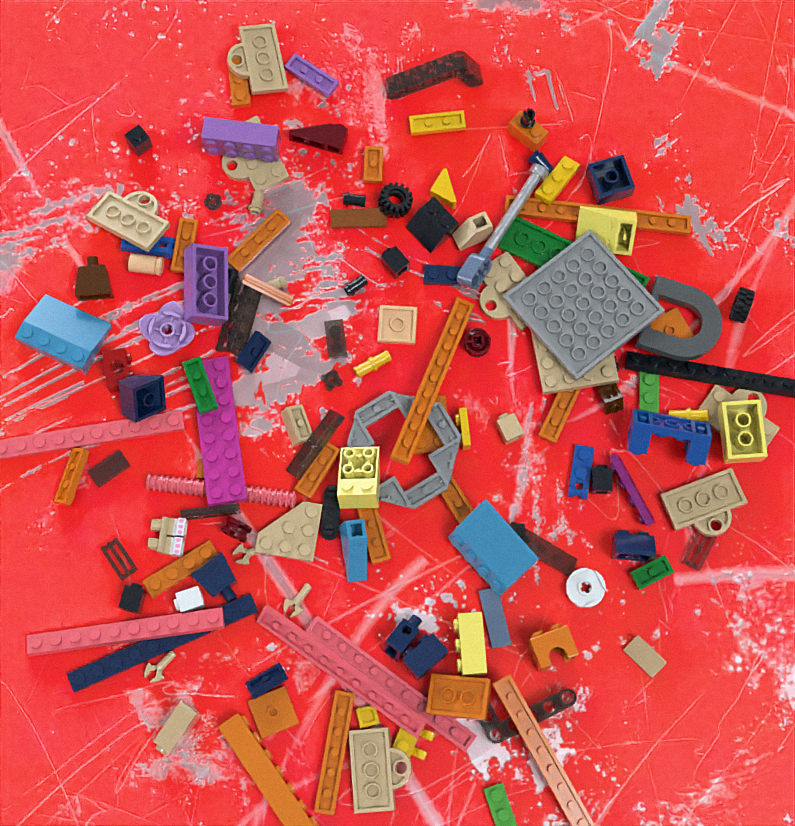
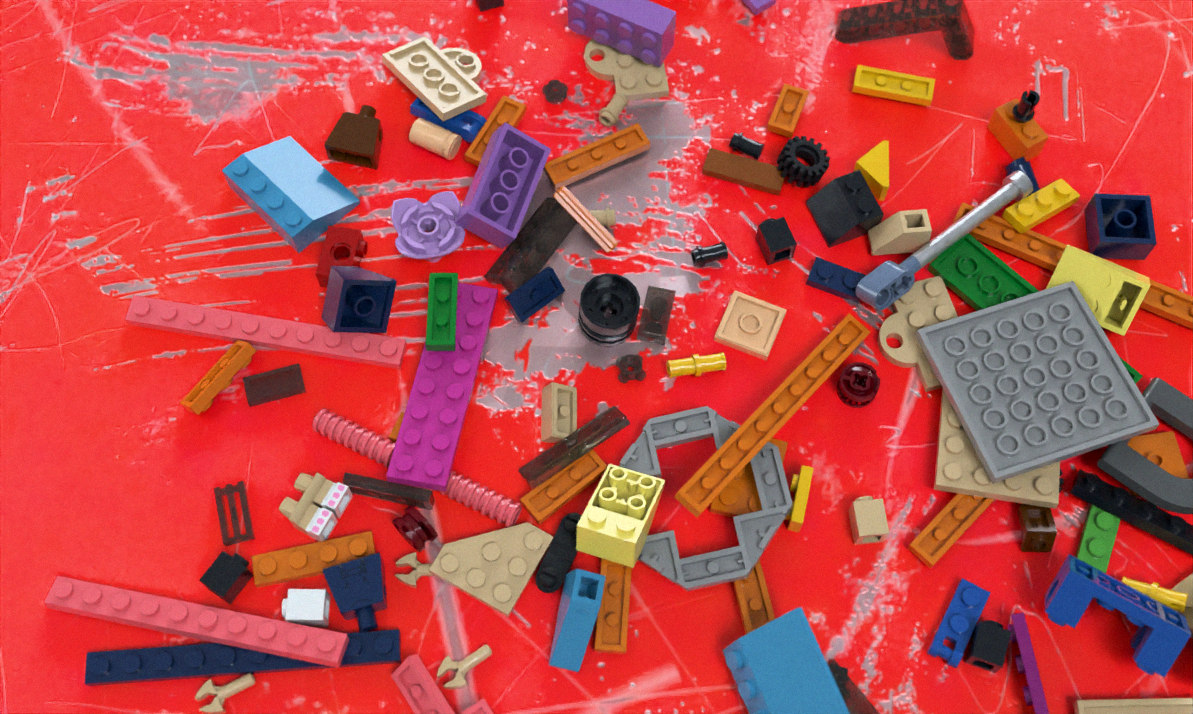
camera: 20 degrees right, 10 degrees down
black pin [228,269,239,294] -> none
dark red slope [288,123,348,155] -> none
none -> black wheel [578,273,640,347]

